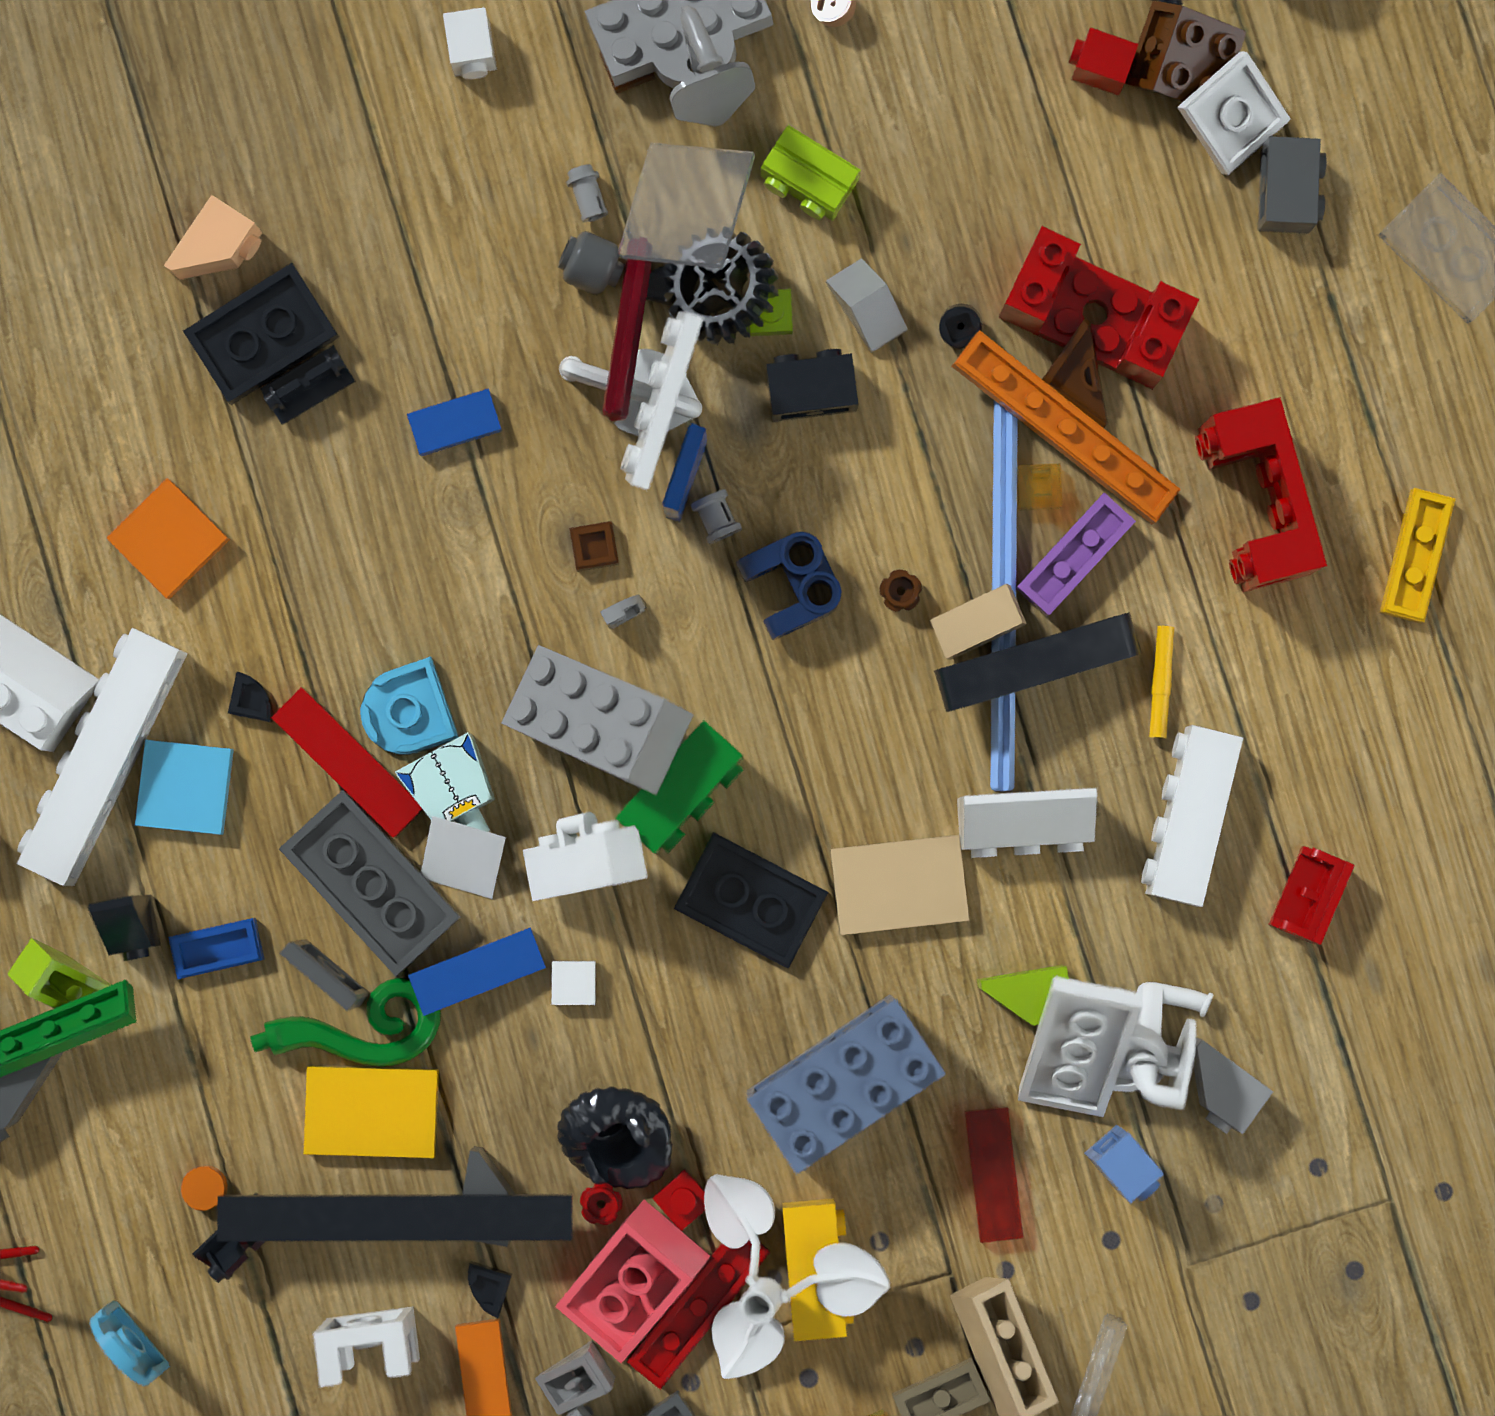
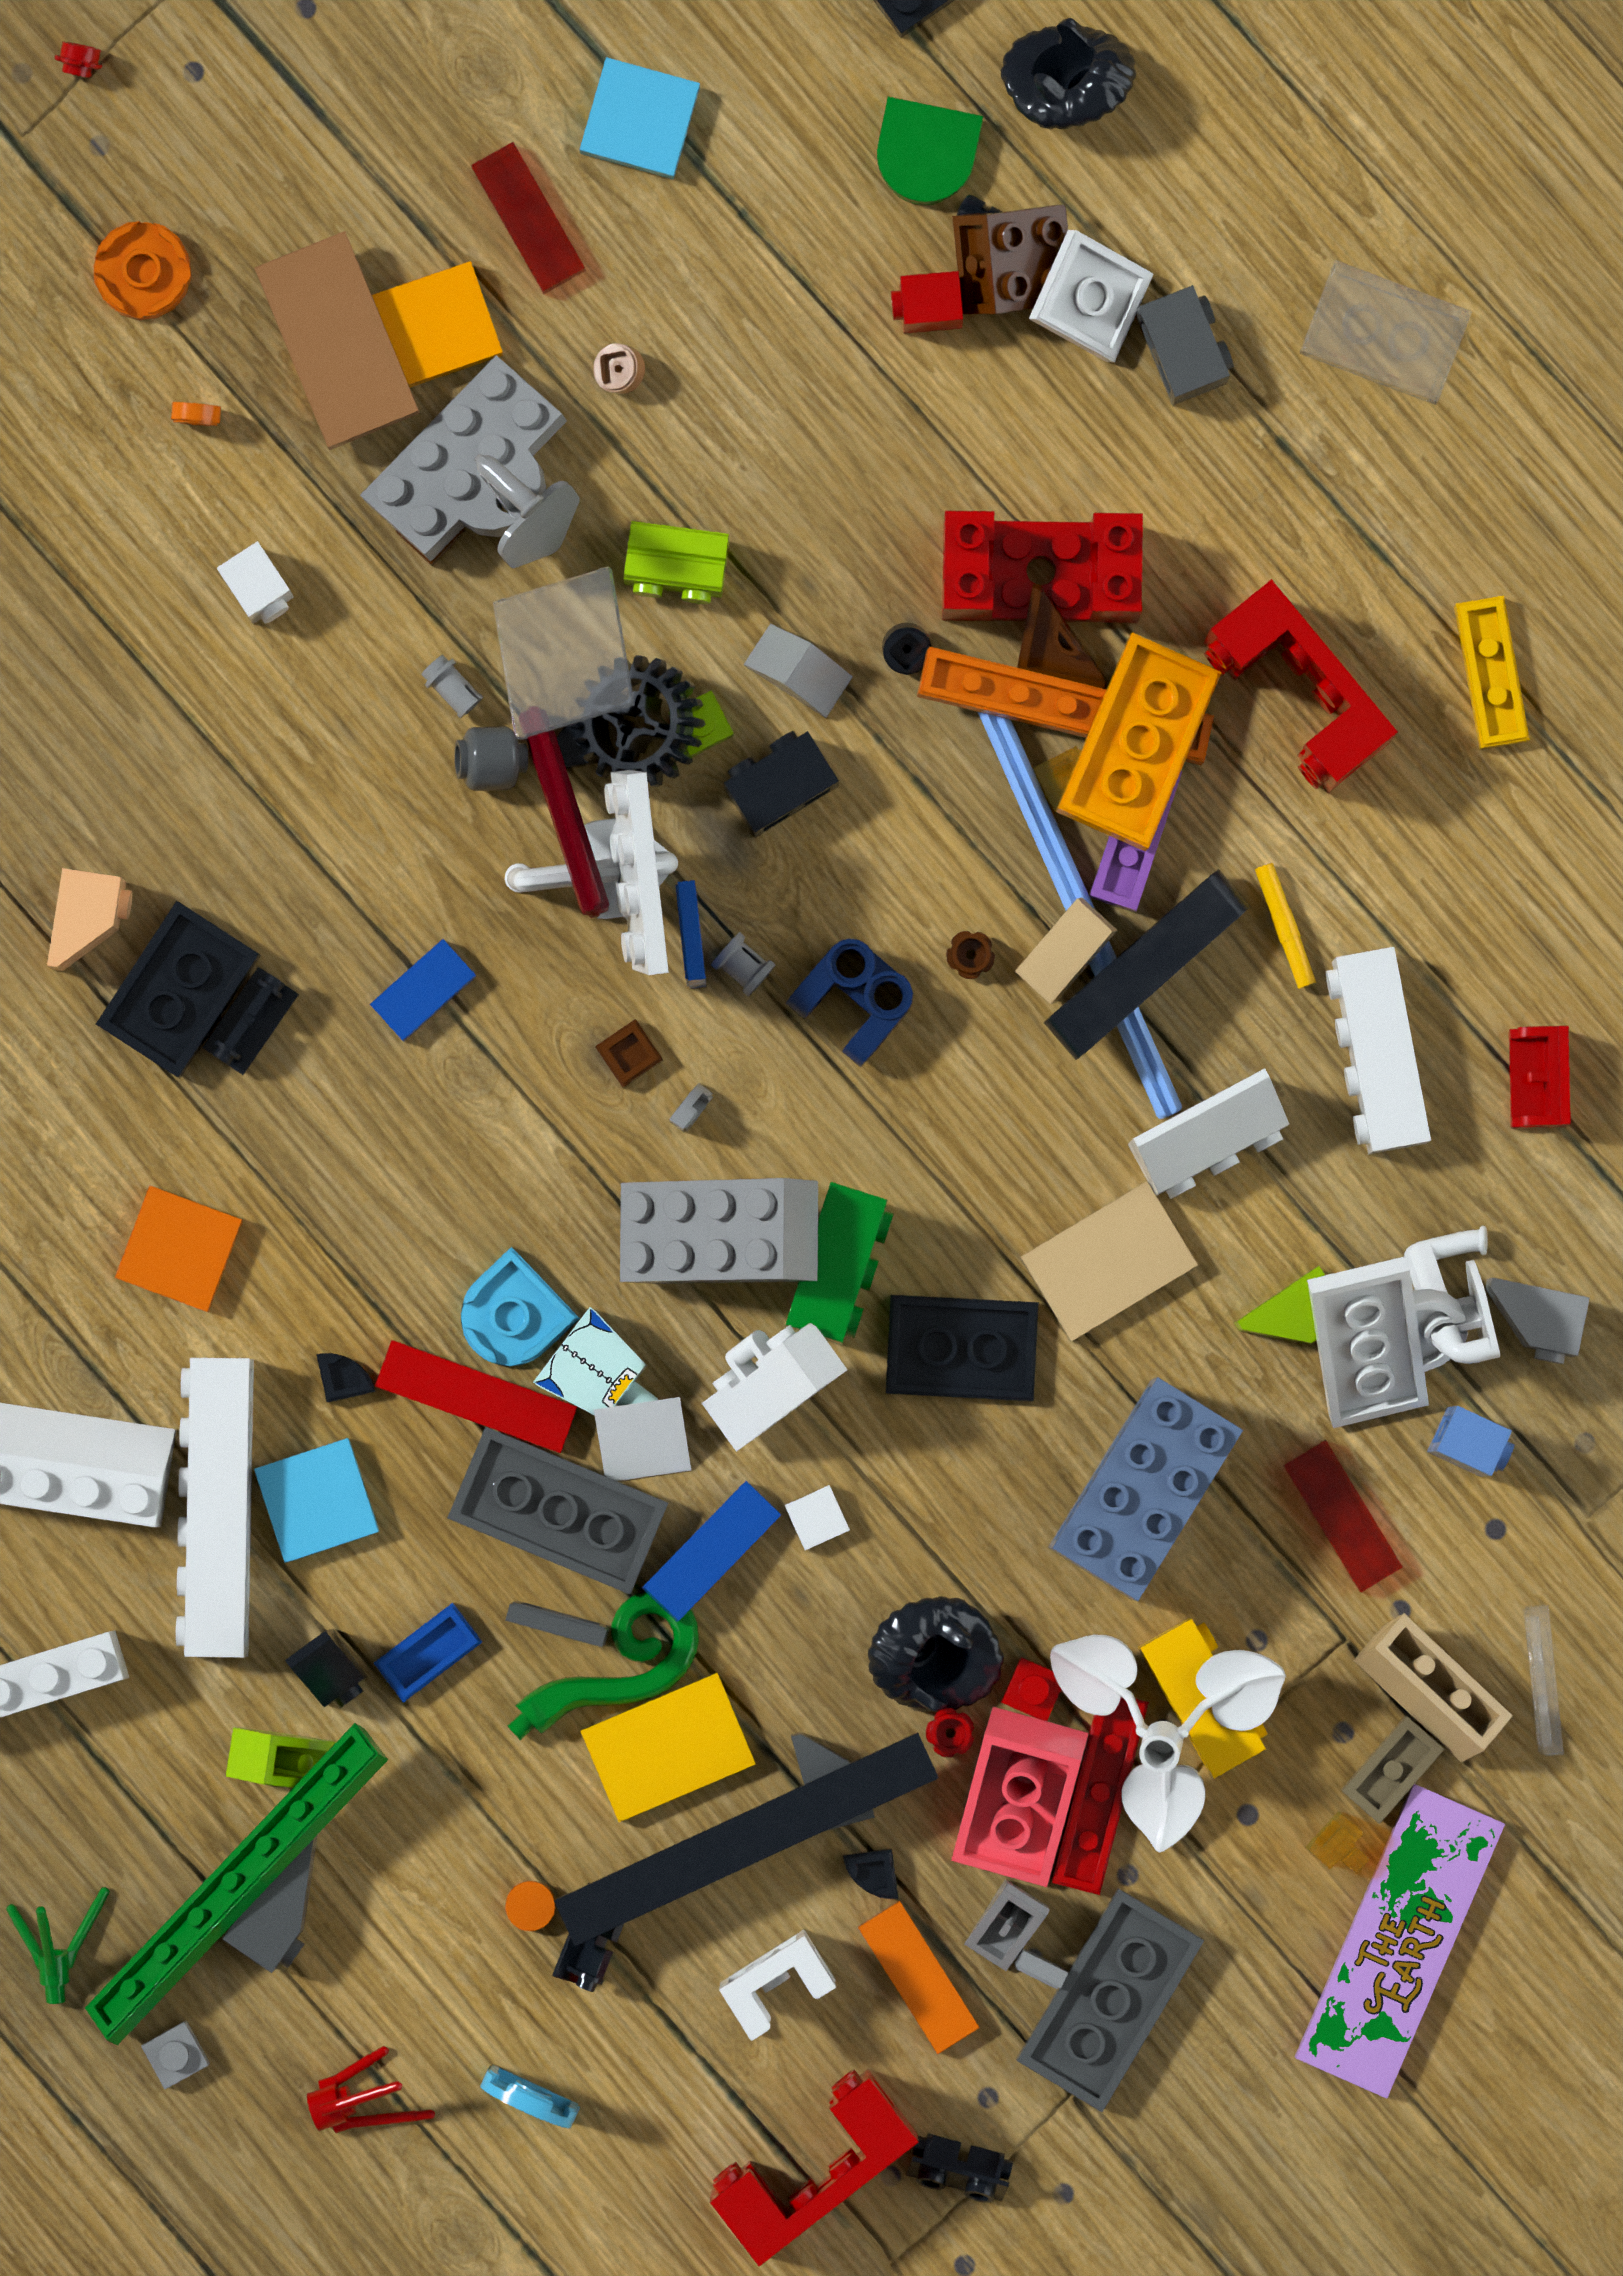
camera: 25 degrees left, 0 degrees up
none -> light orange tile [1056,632,1221,852]

